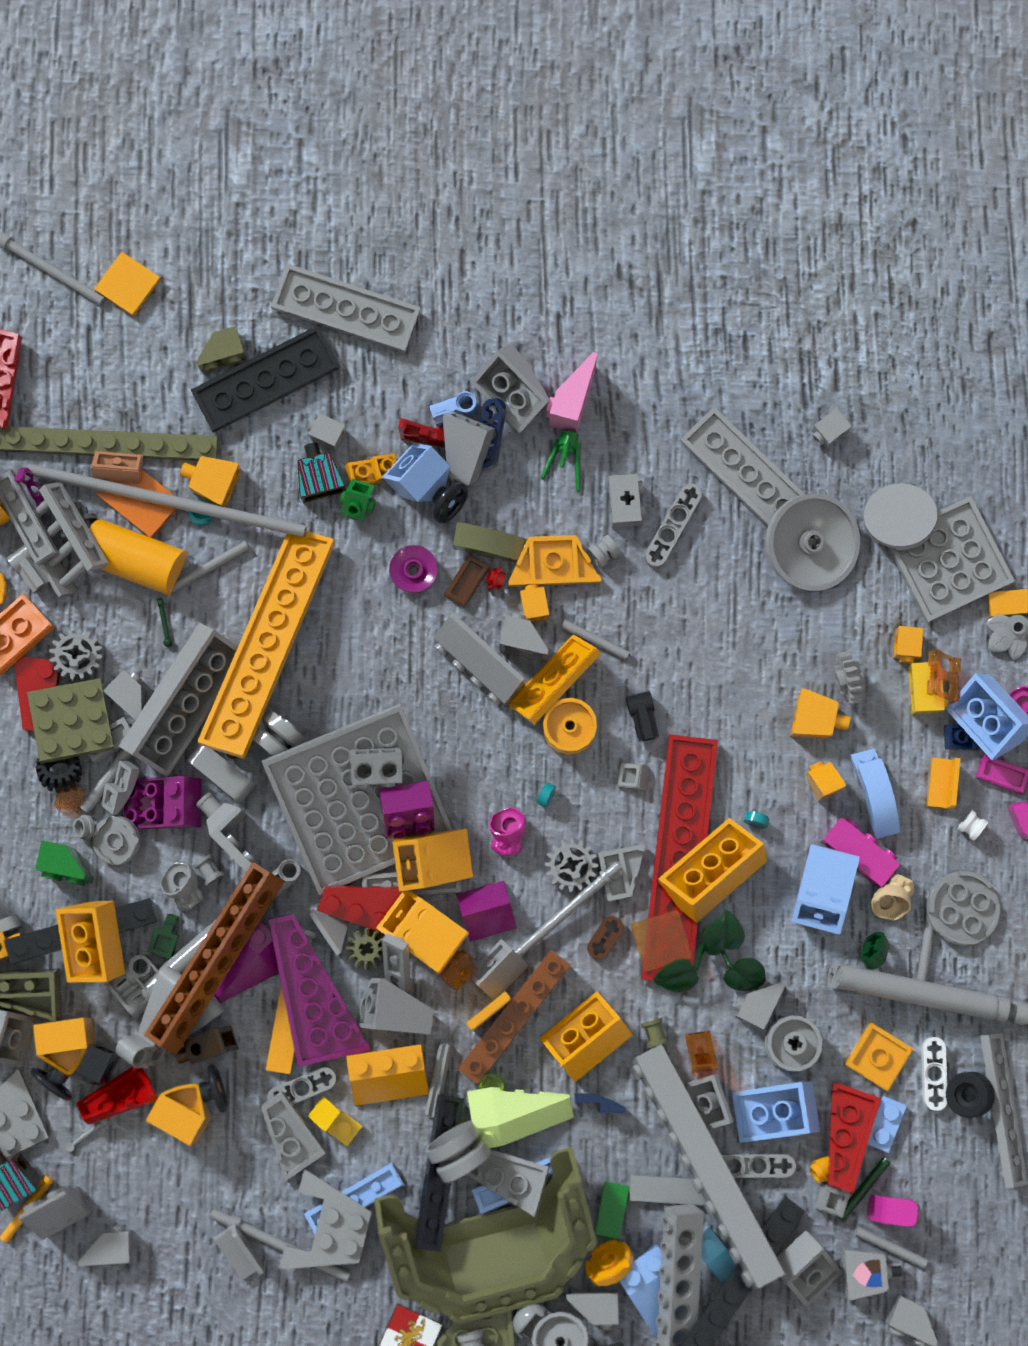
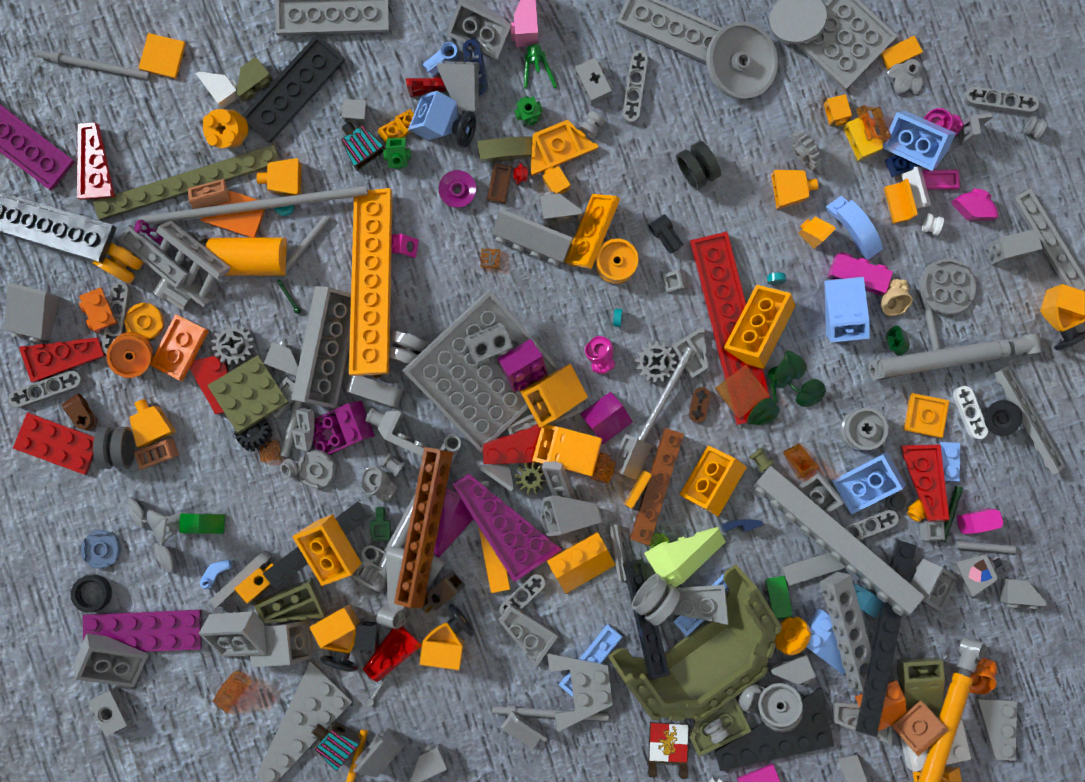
camera: 25 degrees left, 5 degrees up
green slope [35,841,94,886] -> none
yellow slope [308,1096,363,1147] -> none
light grey bar [561,620,630,660] -> none
light grey slope [734,982,786,1030] -> none
none -> white slope [196,72,239,109]
none -> light orange brick [203,109,248,148]
none -> dark pink bracket [391,234,419,258]
none -> clear orange tile [480,248,500,269]
none -> green brick [514,96,543,127]
none -> pearl dark grey wheel [676,140,721,190]
none -> black plate [886,492,906,511]
none -> white panel [901,167,931,209]

